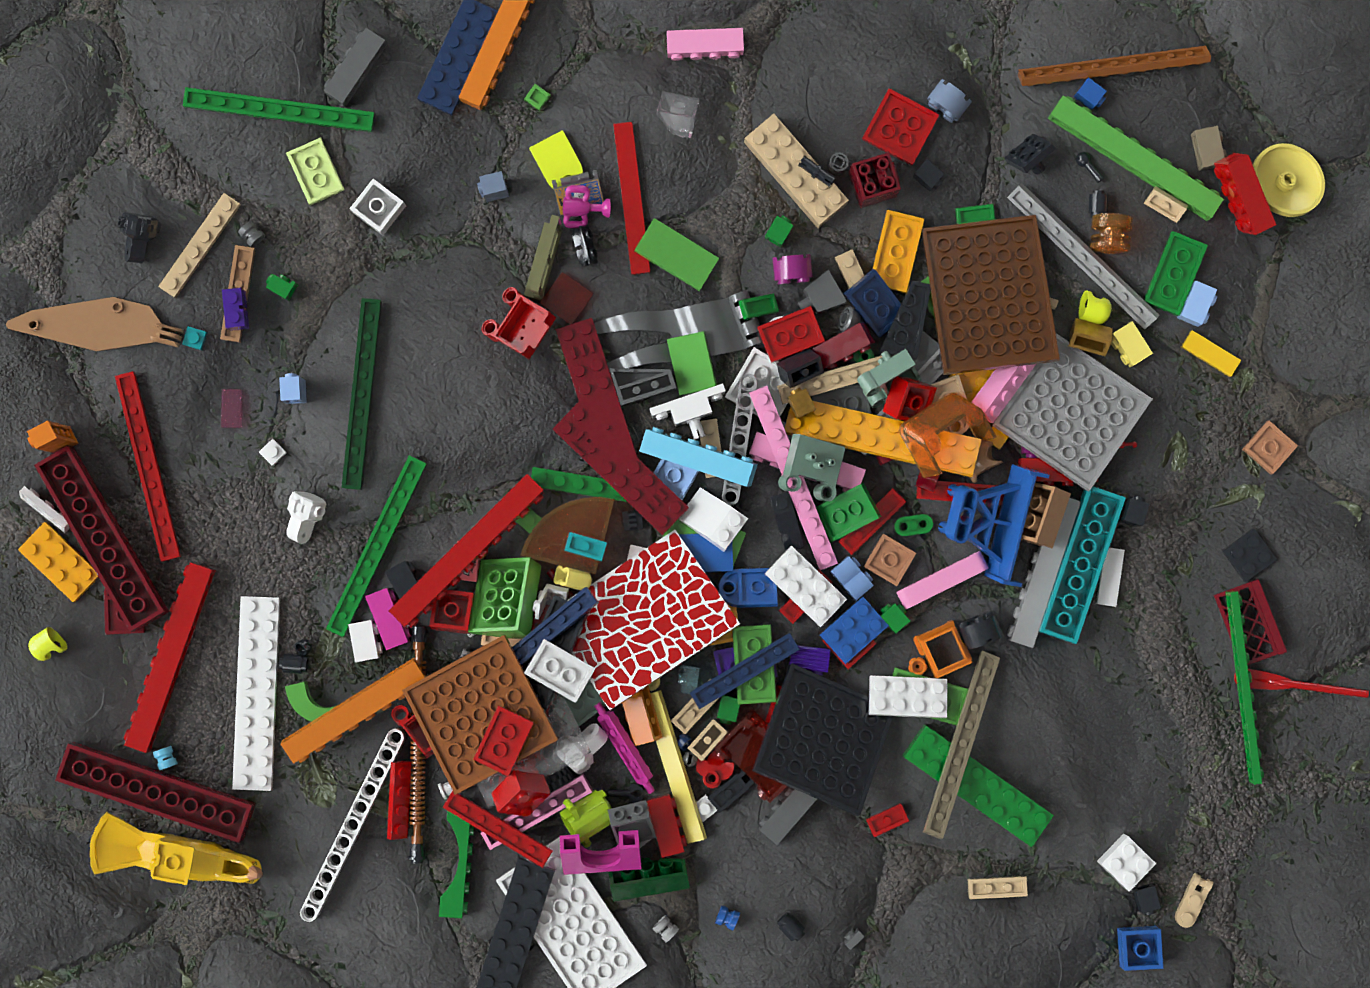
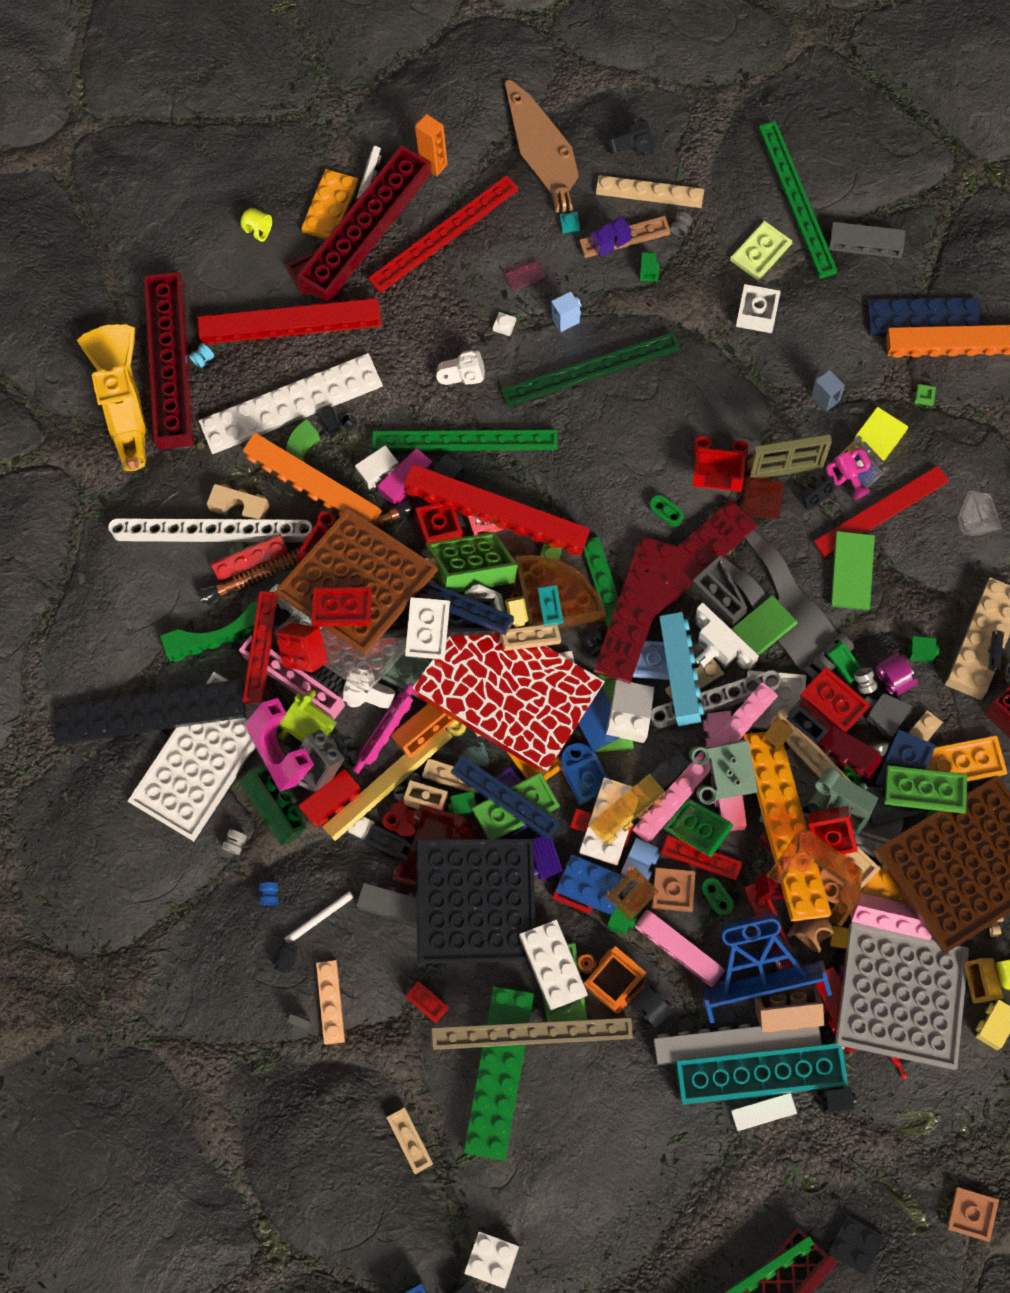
camera: 75 degrees right, 15 degrees down
none -> tan arch [207,484,270,520]
none -> white bar [284,891,354,944]
none -> light nougat plate [316,960,345,1045]
none -> tan plate [500,625,561,651]
none -> clear yellow brick [588,774,665,845]
none -> clear orange plate [605,867,658,921]
none -> green plate [650,495,684,527]
none -> light grey wheel [854,668,878,694]
none -> bright green tile [884,765,967,814]

